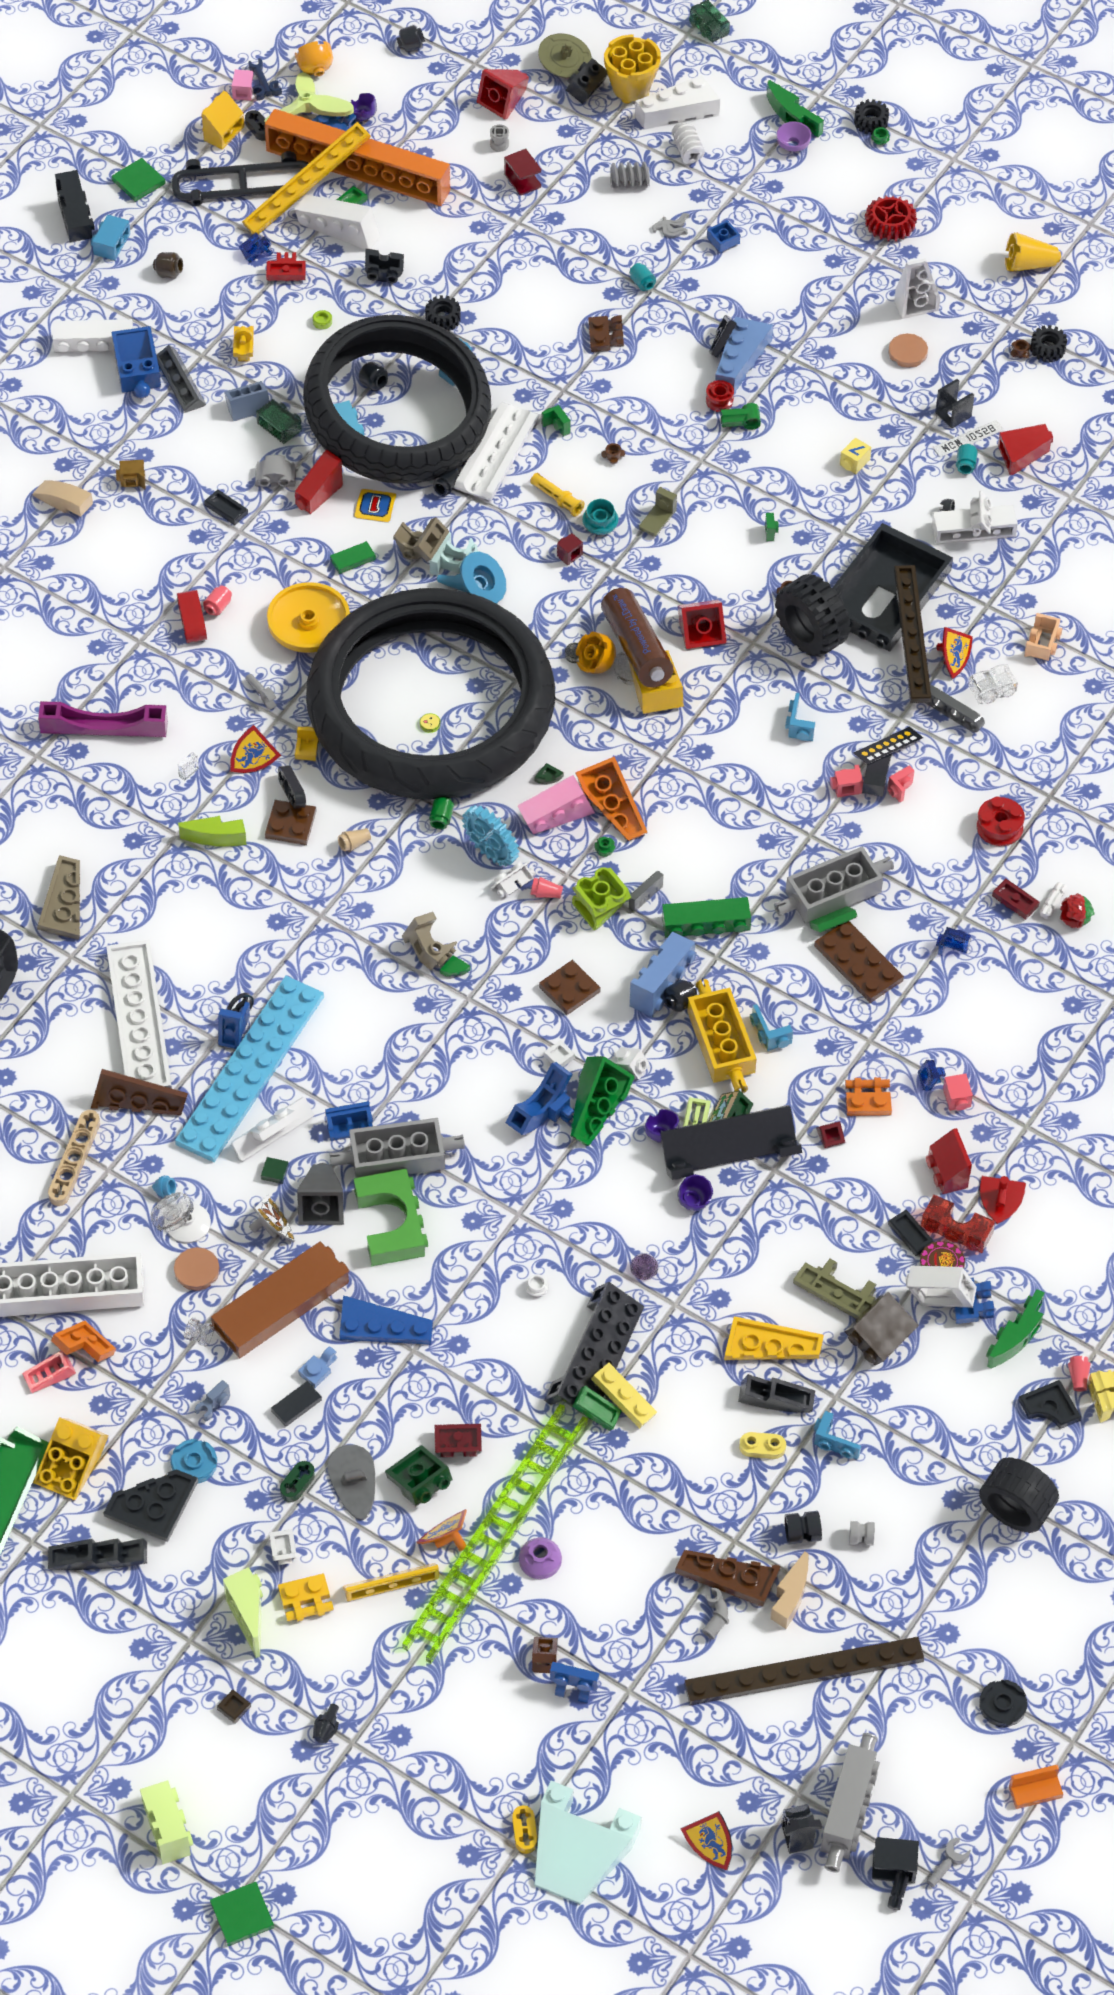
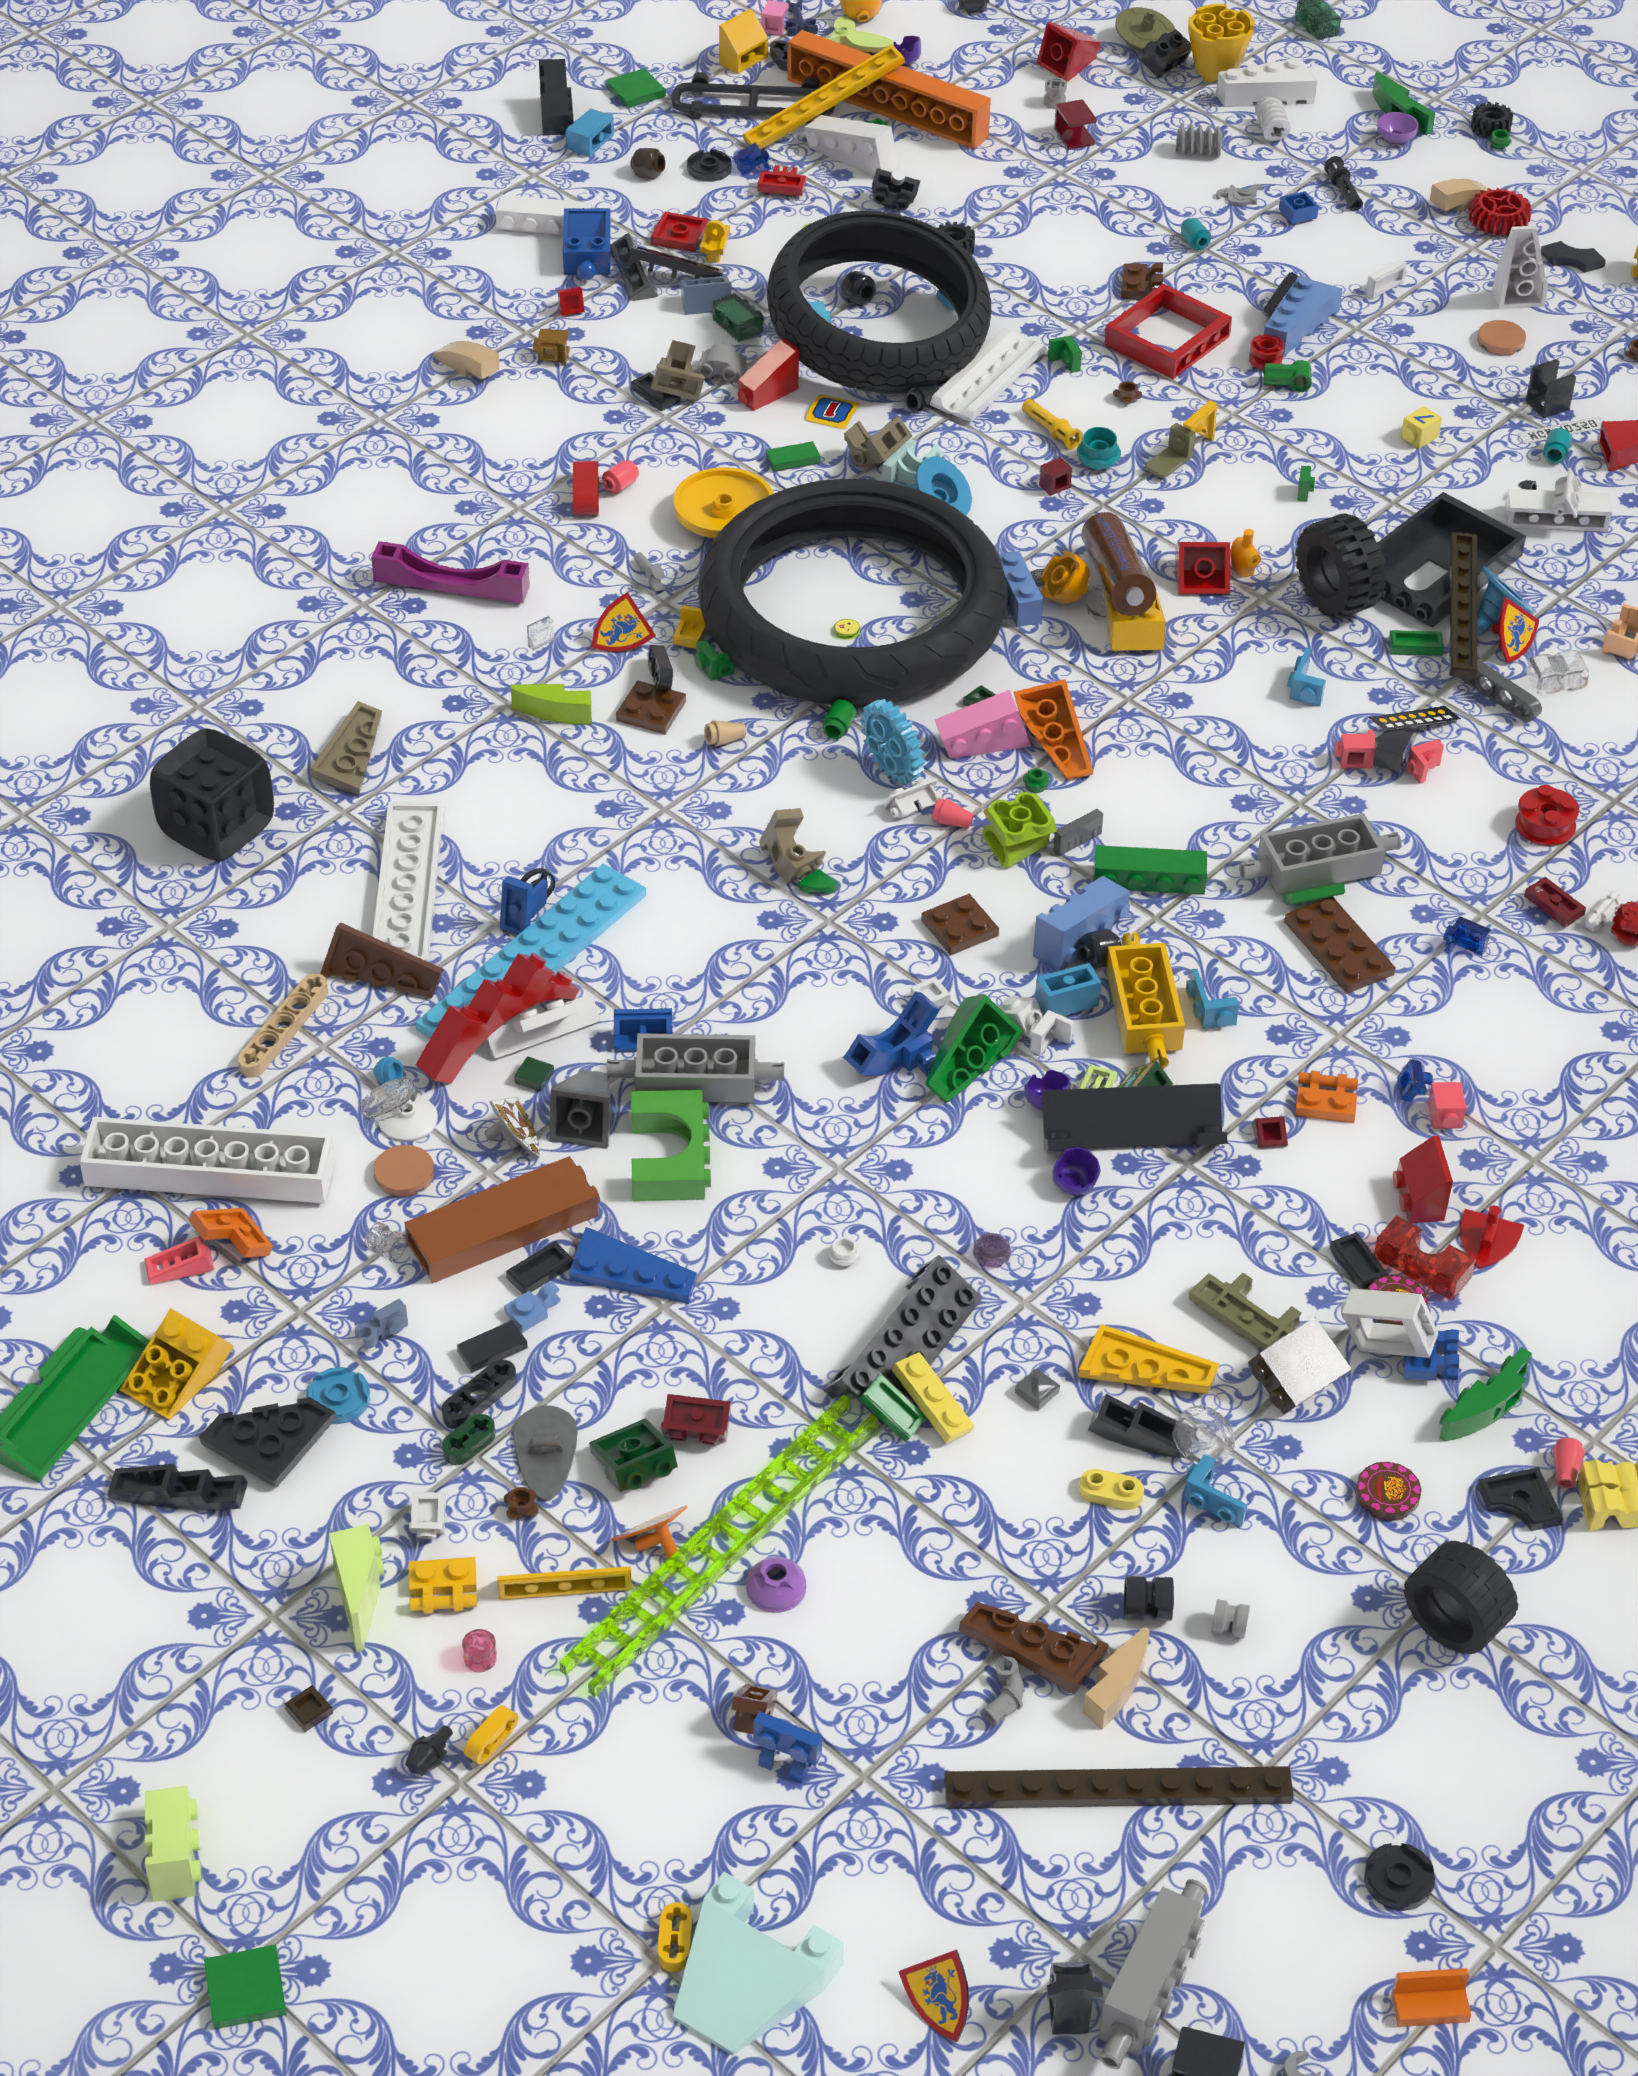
camera: 10 degrees right, 10 degrees down
none -> red arch [415,953,580,1084]
none -> black beam [441,1359,517,1429]
none -> clear pink wheel [462,1629,497,1672]
none -> yellow beam [464,1705,518,1765]
none -> reddish brown plate [504,1487,538,1520]
none -> black tile [506,1241,574,1294]
none -> red tile [557,287,585,316]
none -> black hinge [627,245,724,279]
none -> red tile [651,211,709,252]
none -> dark tan tile [651,340,705,401]
none -> black tile [687,149,732,182]
none -> green bracket [694,640,735,681]
none -> medium blue arch [999,551,1043,627]
none -> dark grey tile [1015,1368,1060,1410]
none -> white bracket [1028,1010,1074,1056]
none -> dark azure brick [1035,963,1101,1016]
none -> red window [1104,283,1232,380]
none -> clear tile [1173,1405,1235,1467]
none -> yellow tile [1183,400,1217,441]
none -> light orange piece [1230,529,1261,577]
none -> black pin [1324,156,1363,211]
none -> reddish brown tile [1355,1461,1422,1521]
none -> white tile [1365,259,1407,299]
none -> green tile [1389,630,1444,656]
none -> tan slope [1430,179,1488,212]
none -> dark azure piece [1477,567,1535,636]
none -> black tile [1540,241,1606,273]

